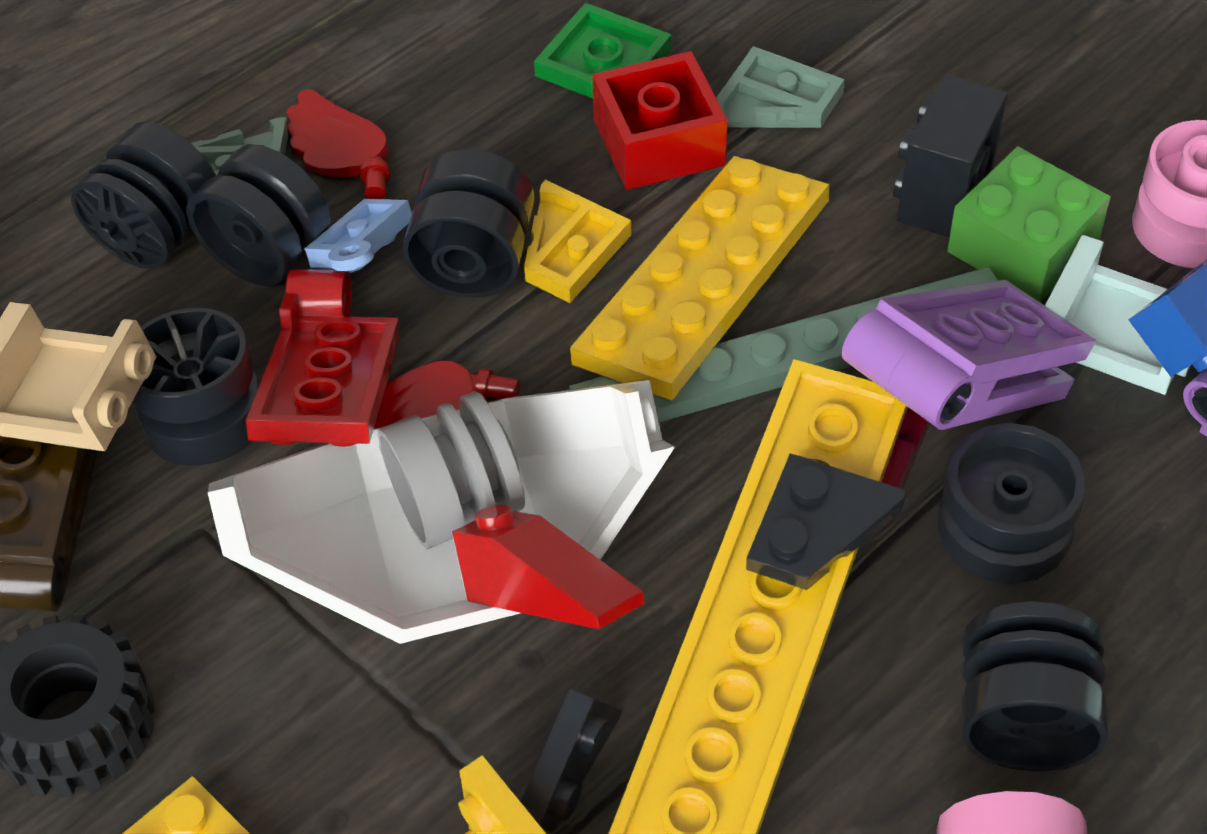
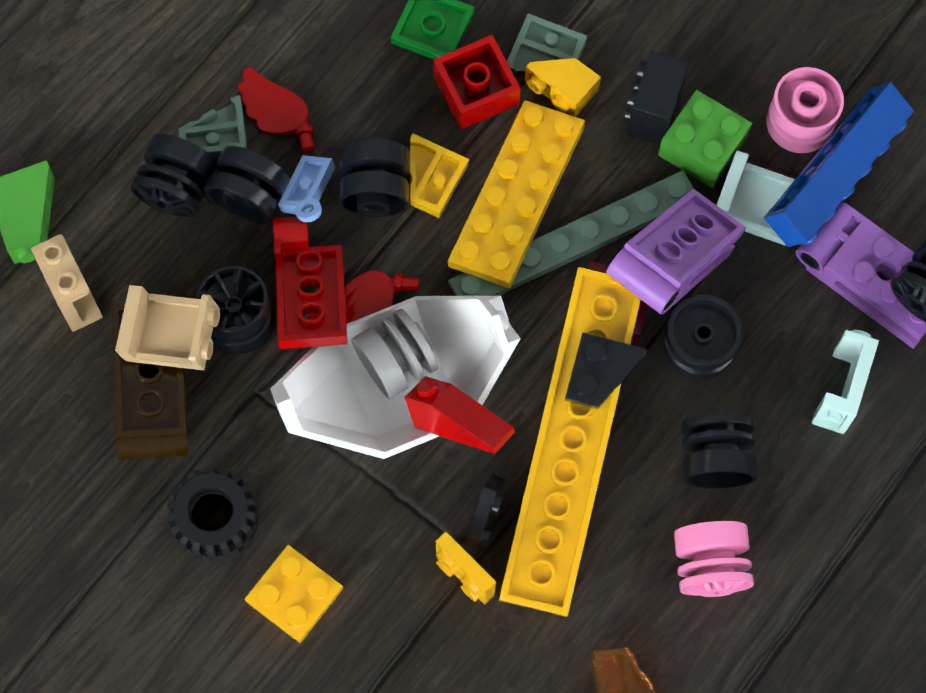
camera: 10 degrees left, 20 degrees up
none -> yellow slope [524,58,601,117]

